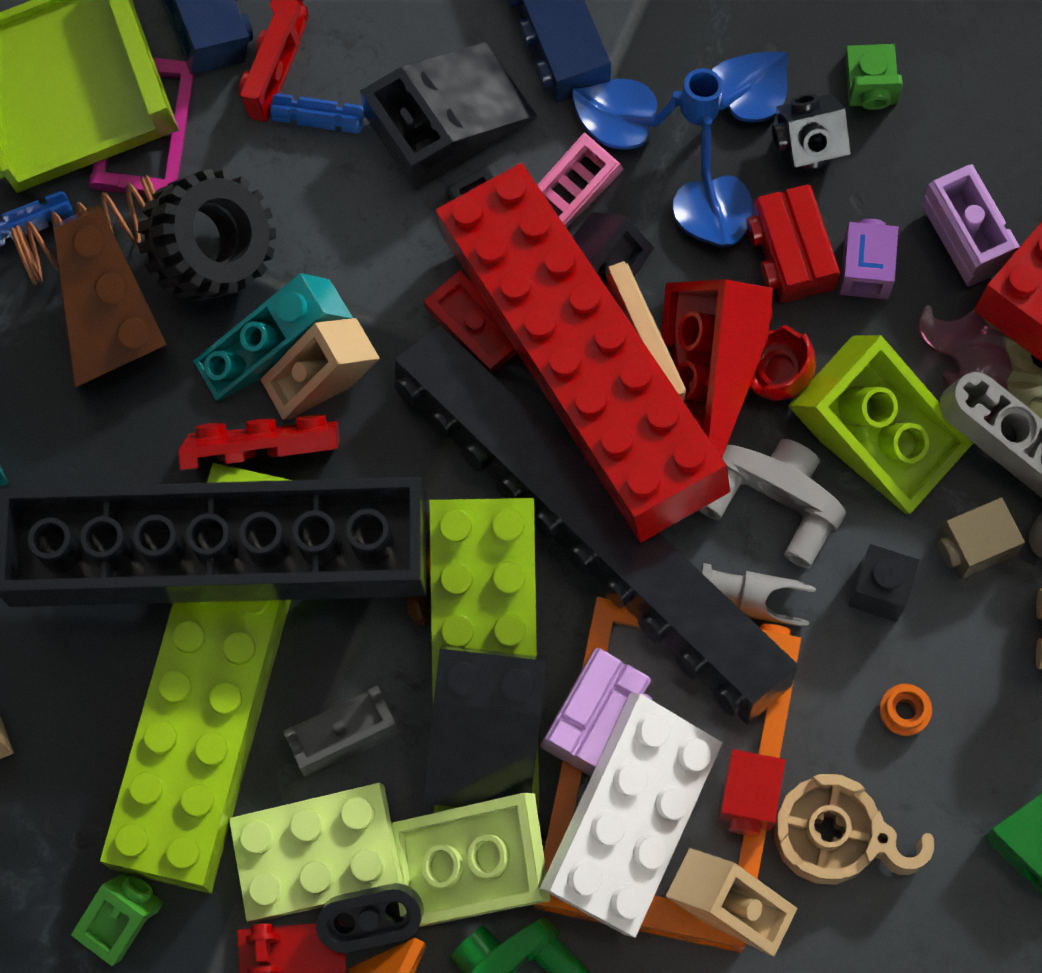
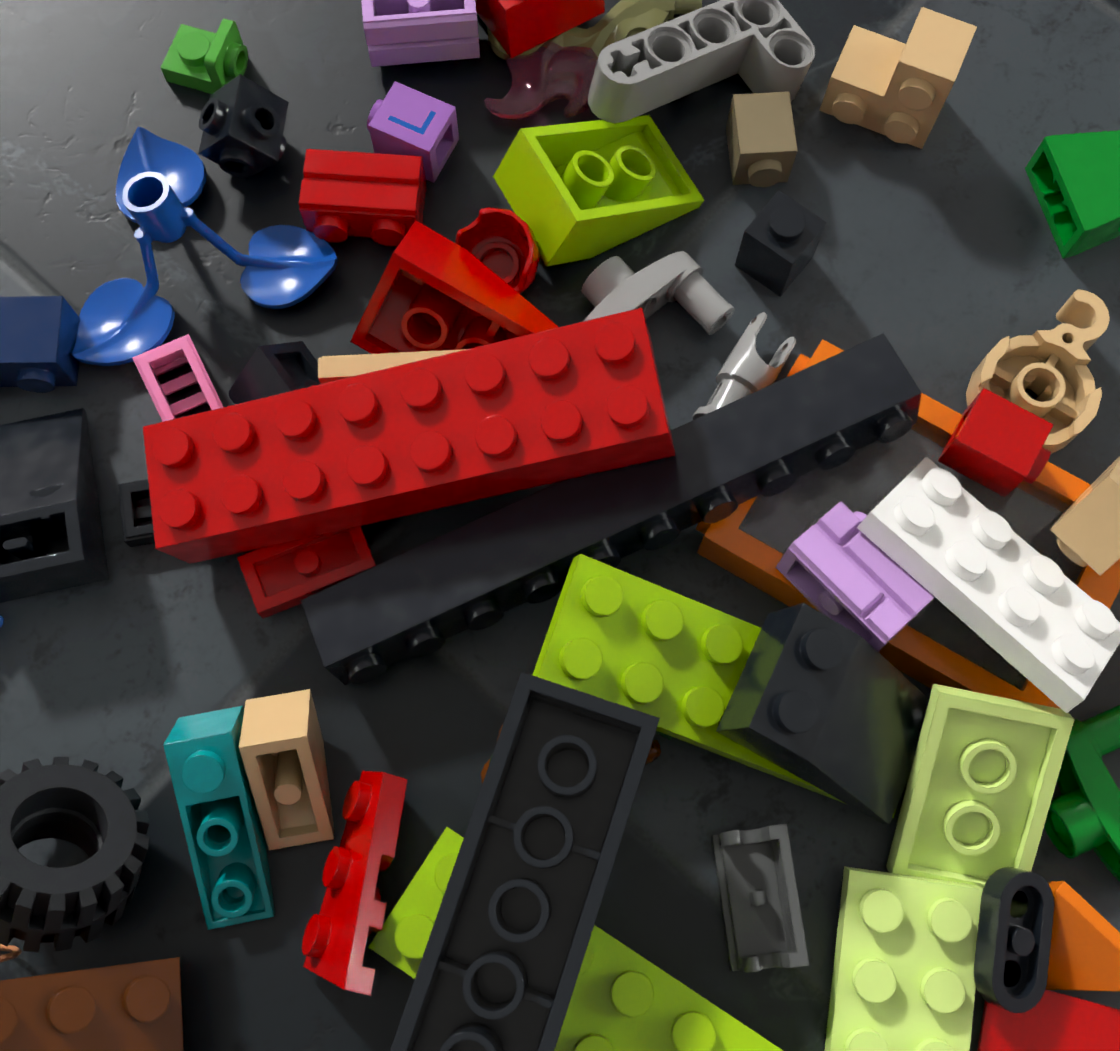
camera: 75 degrees left, 0 degrees up
orange plate [879,684,932,736] -> none

